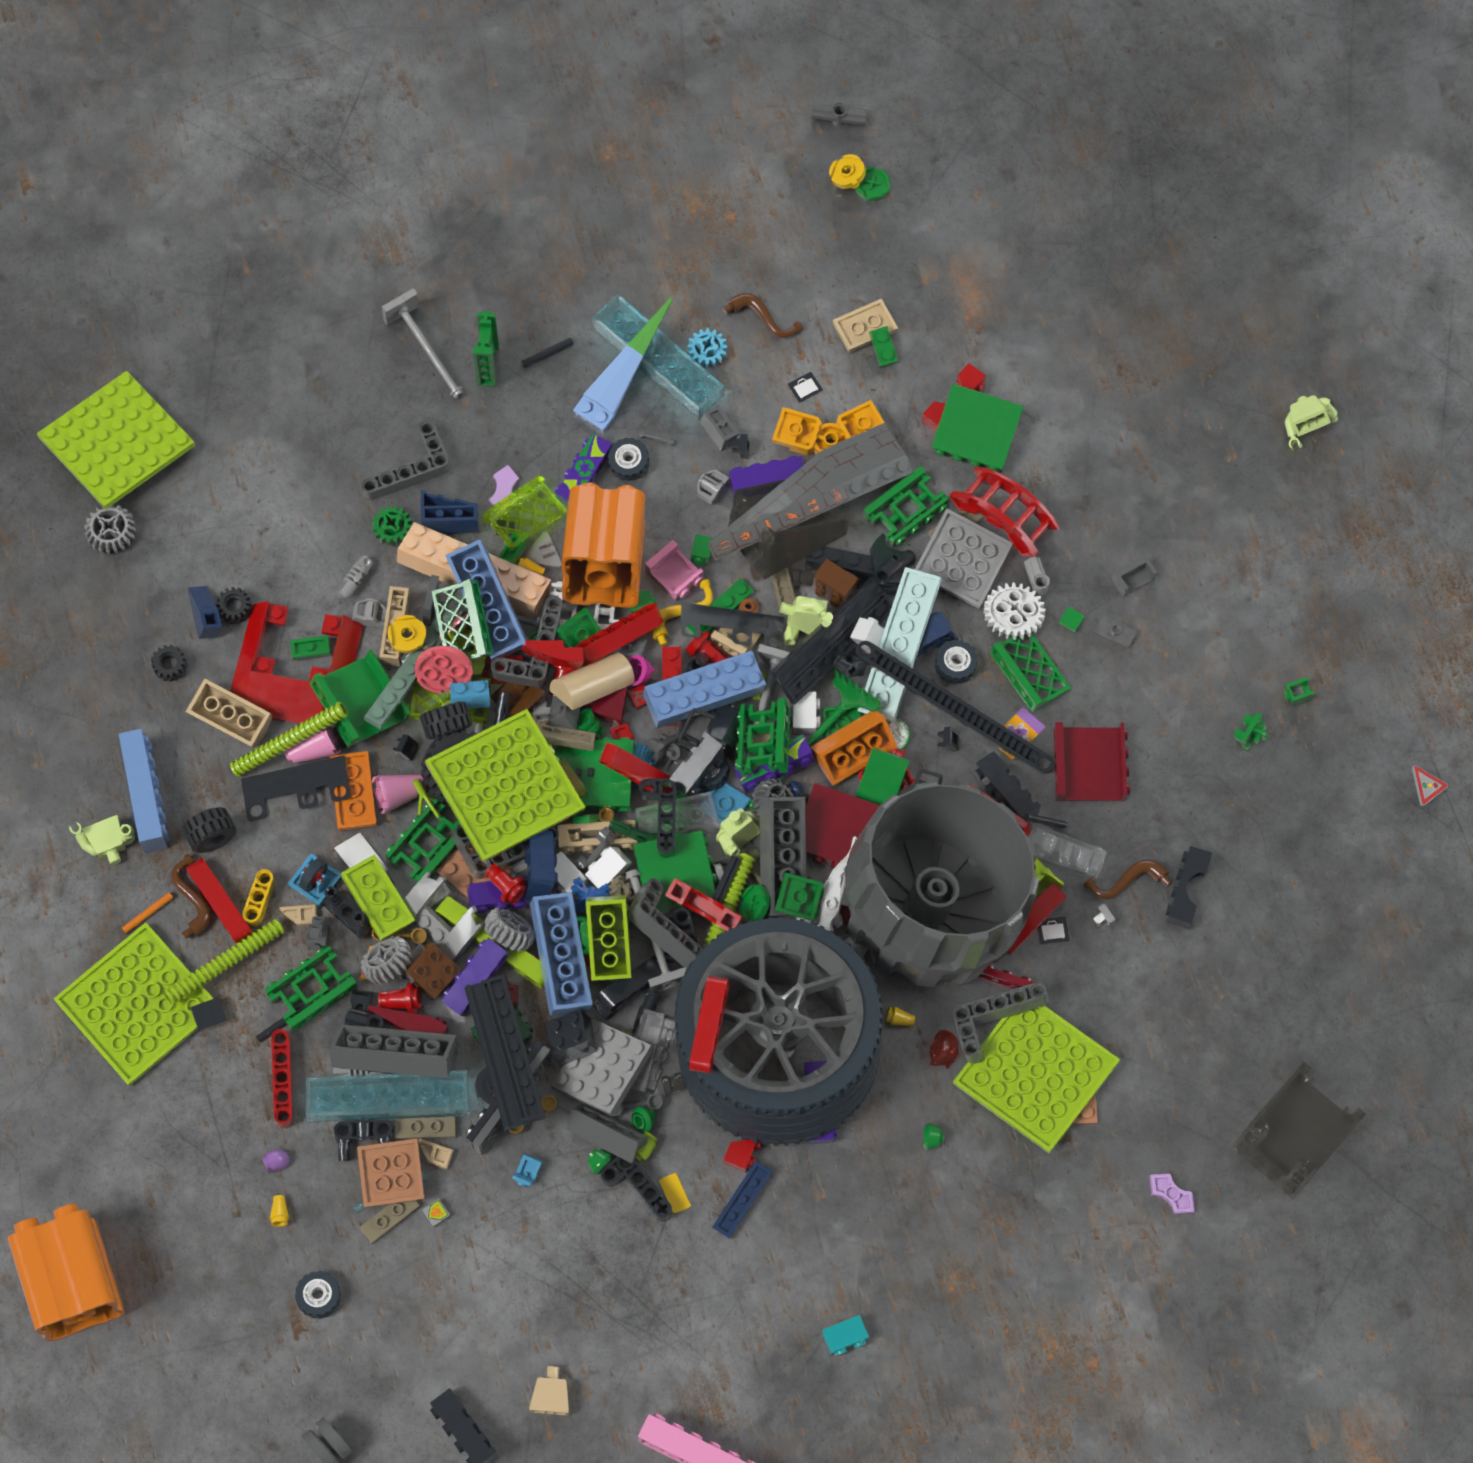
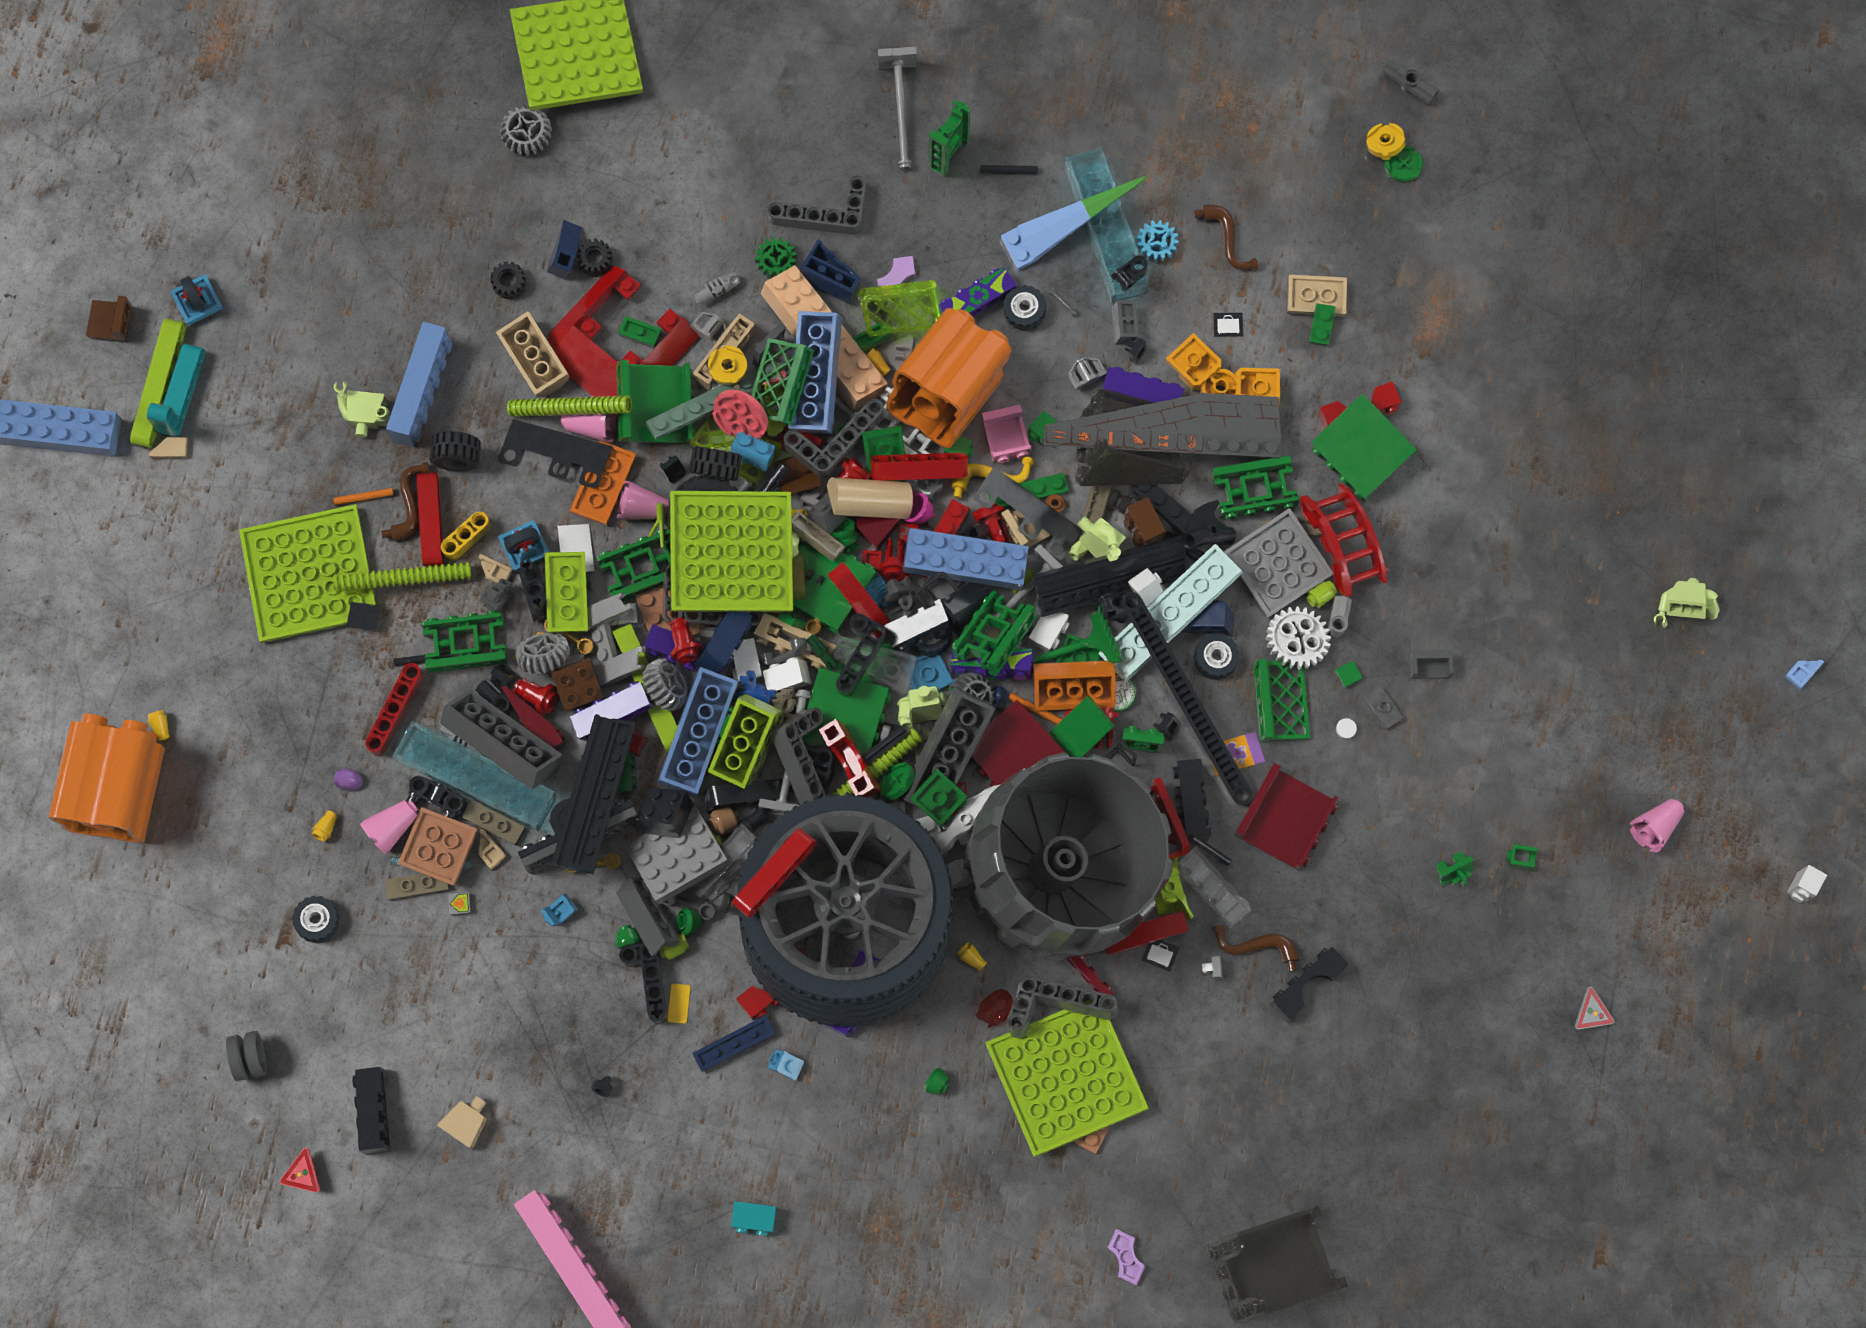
camera: 30 degrees right, 5 degrees up
red slope [522,640,584,668] -> none
none -> yellow cone [147,710,170,741]
none -> bright pink cone [360,800,419,854]
none -> black tile [591,1076,613,1097]
none -> medium nougat head [708,807,740,835]
none -> dark azure bracket [768,1049,804,1080]
none -> red piece [879,538,910,582]
none -> orange bar [1008,692,1063,725]
none -> black piece [1111,255,1148,292]
none -> green plate [1120,726,1164,753]
none -> lime brick [1307,580,1337,608]
none -> white tile [1336,718,1357,739]
none -> bright pink cone [1629,799,1684,852]
none -> light blue tile [1785,660,1824,690]

